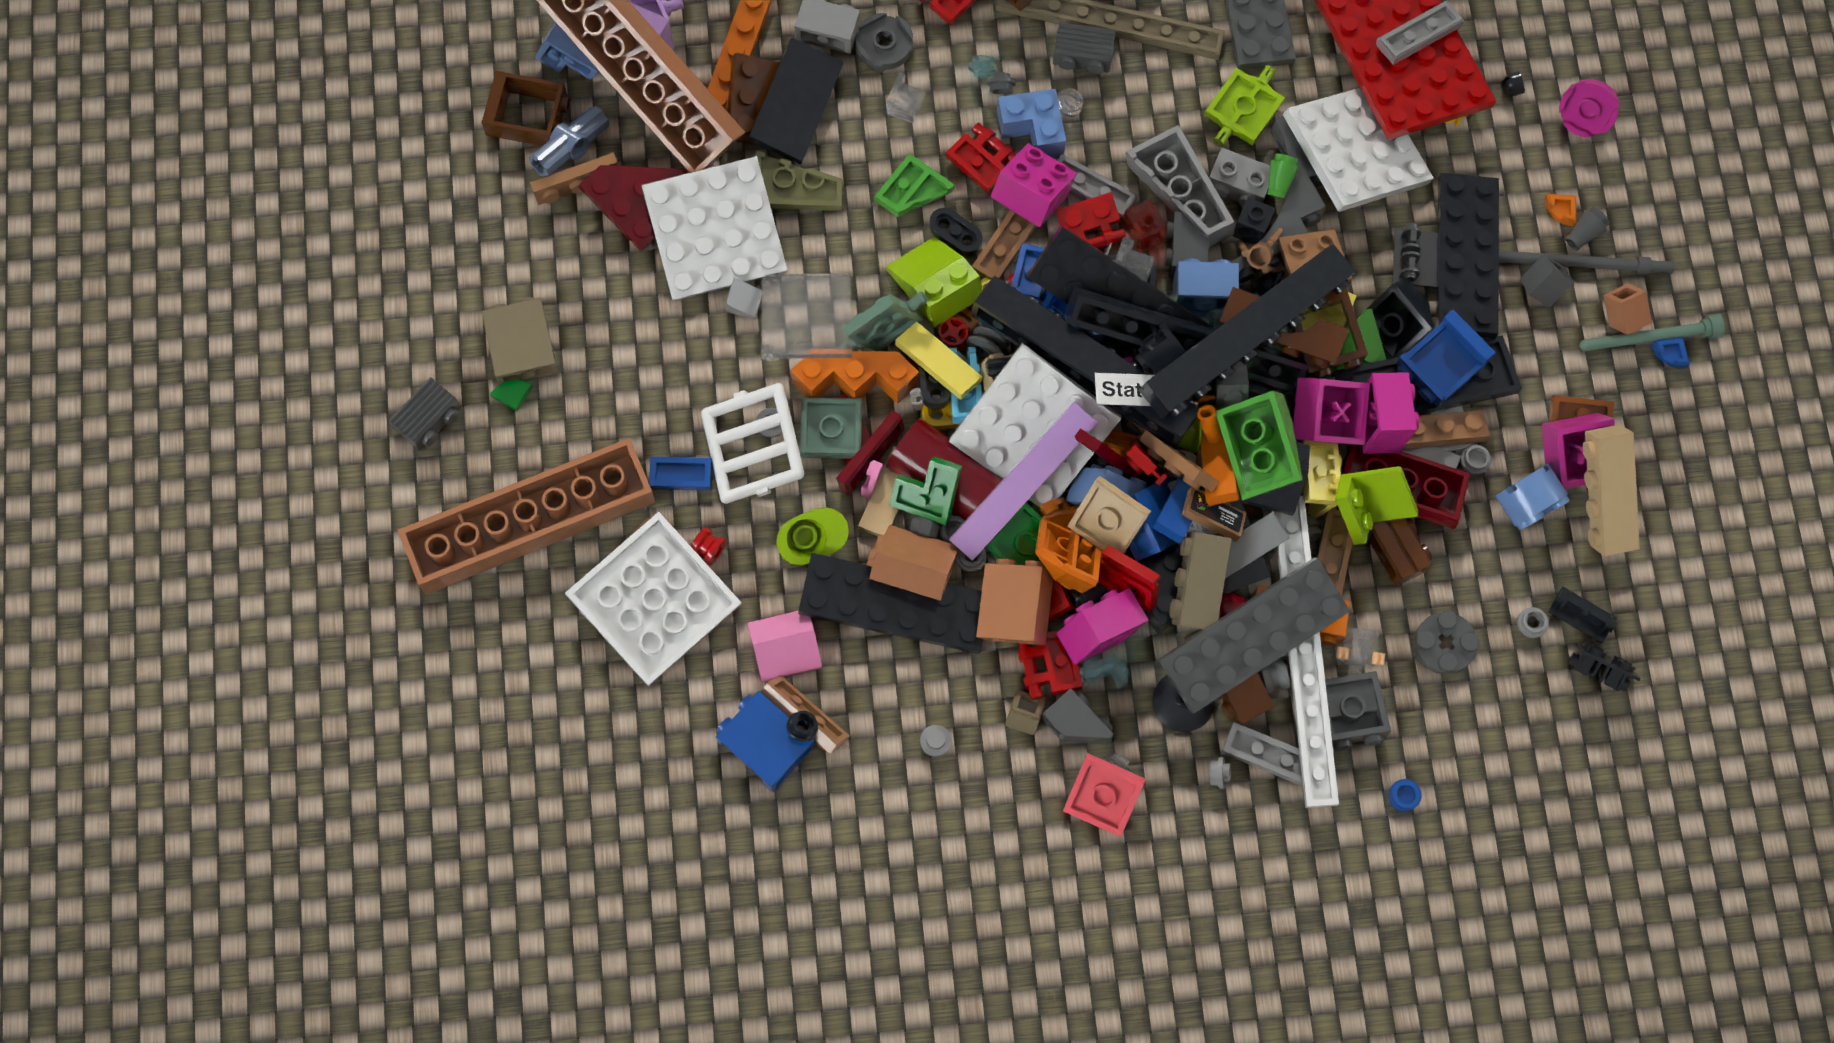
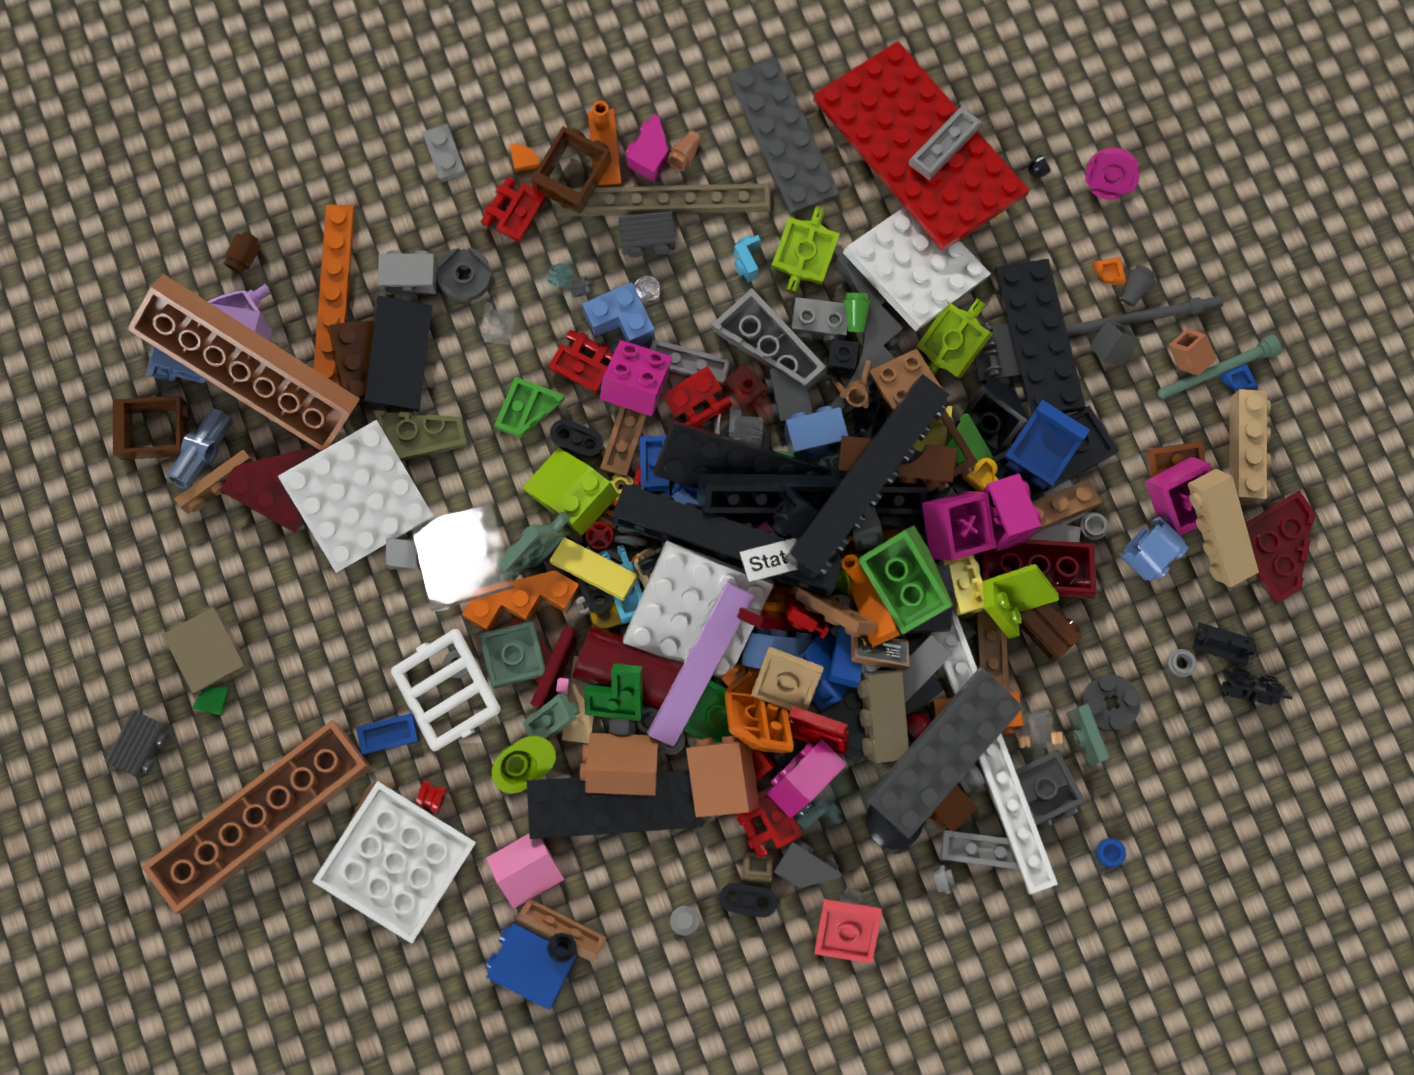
camera: 15 degrees left, 5 degrees up
none -> sand green plate [522,694,580,741]
none -> black plate [719,883,777,918]
none -> medium azure bracket [734,235,761,282]
none -> lime plate [916,298,993,379]
none -> yellow tile [963,458,998,492]
none -> sand green plate [1066,704,1109,767]
none -> tan brick [1229,389,1271,506]
none -> dark red plate [1246,490,1315,604]

